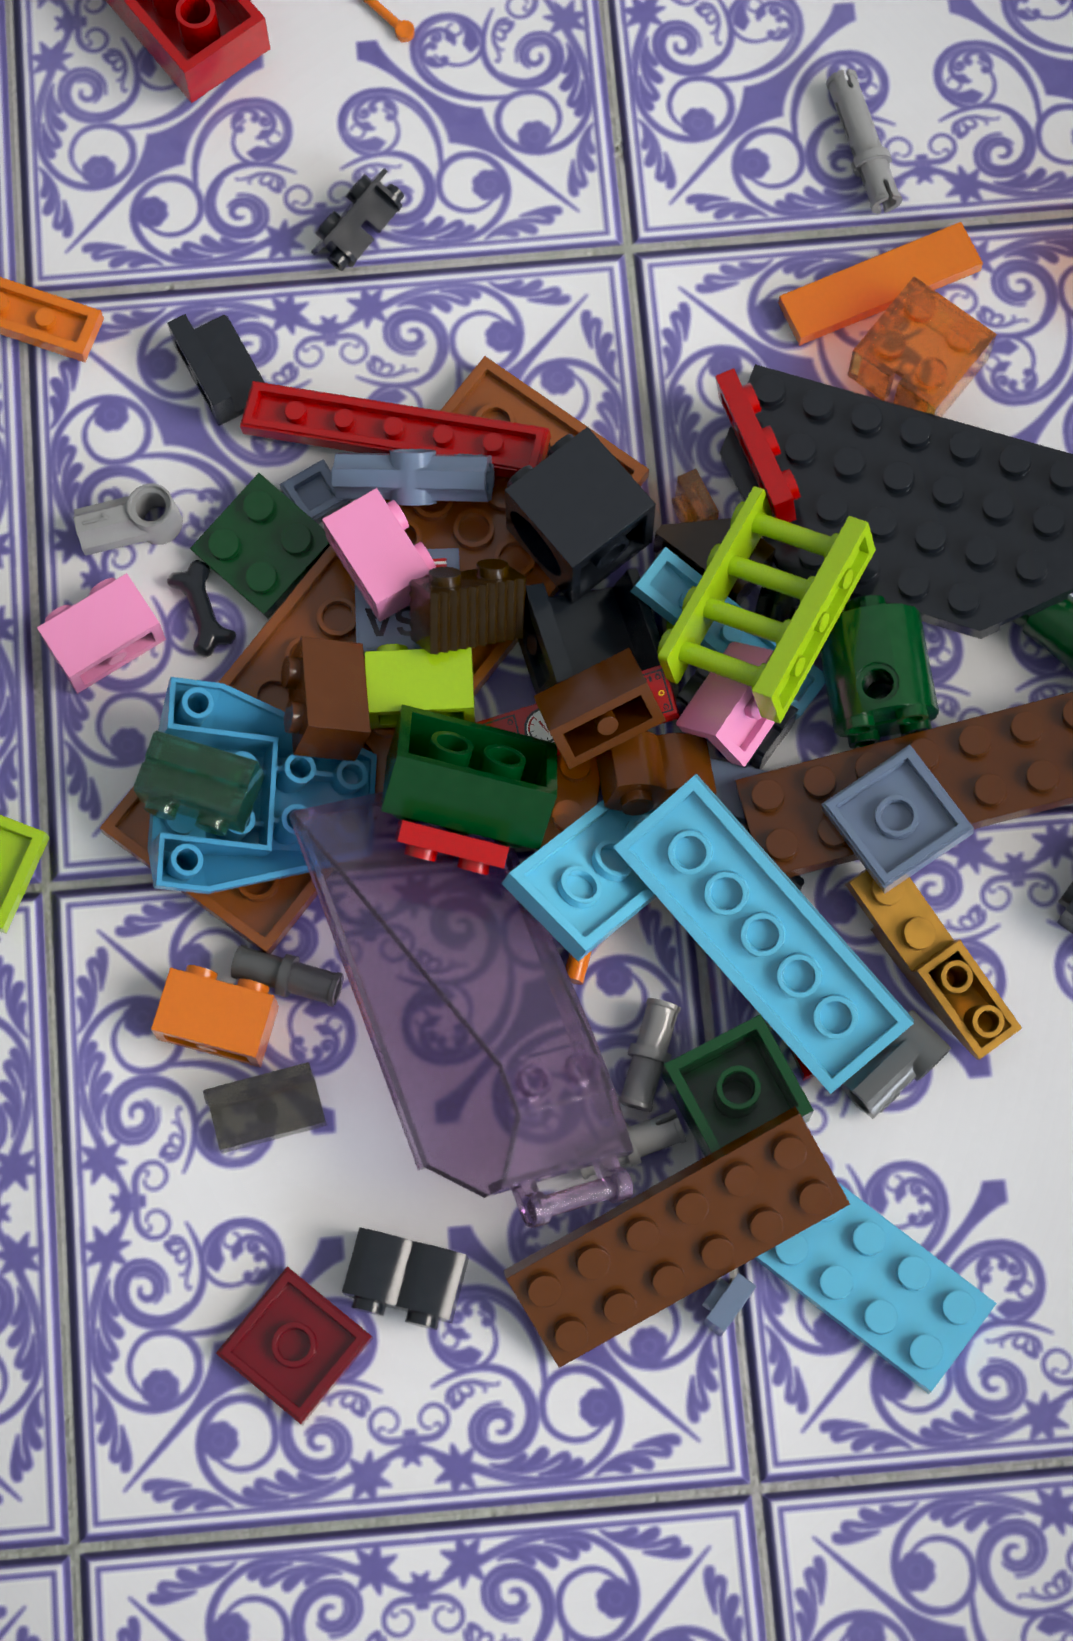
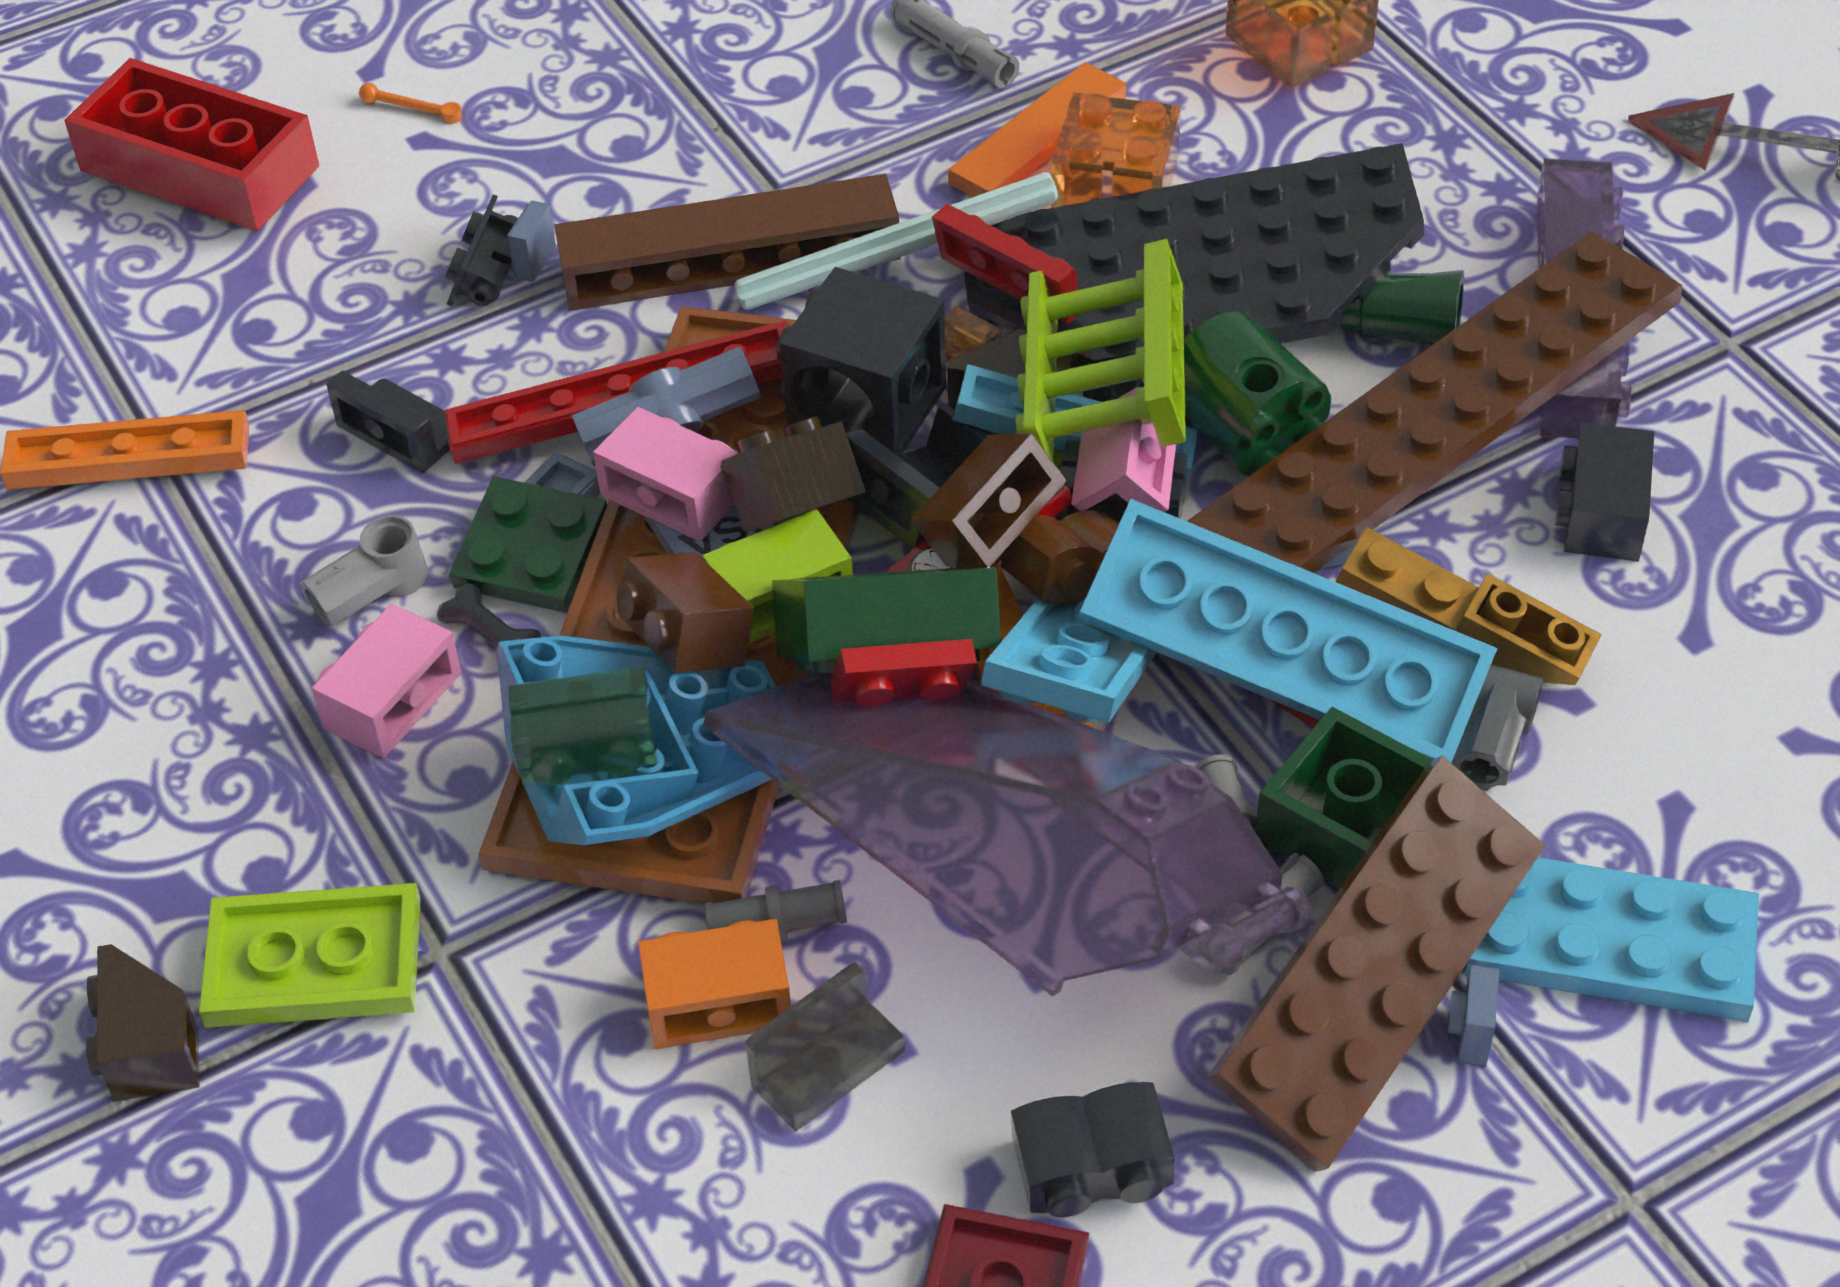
camera: 25 degrees left, 25 degrees down
sand blue tile [821,745,974,894] -> none
none -> sand blue tile [507,200,556,282]
none -> reddish brown brick [554,174,901,311]
none -> light aqua axle [735,172,1058,310]

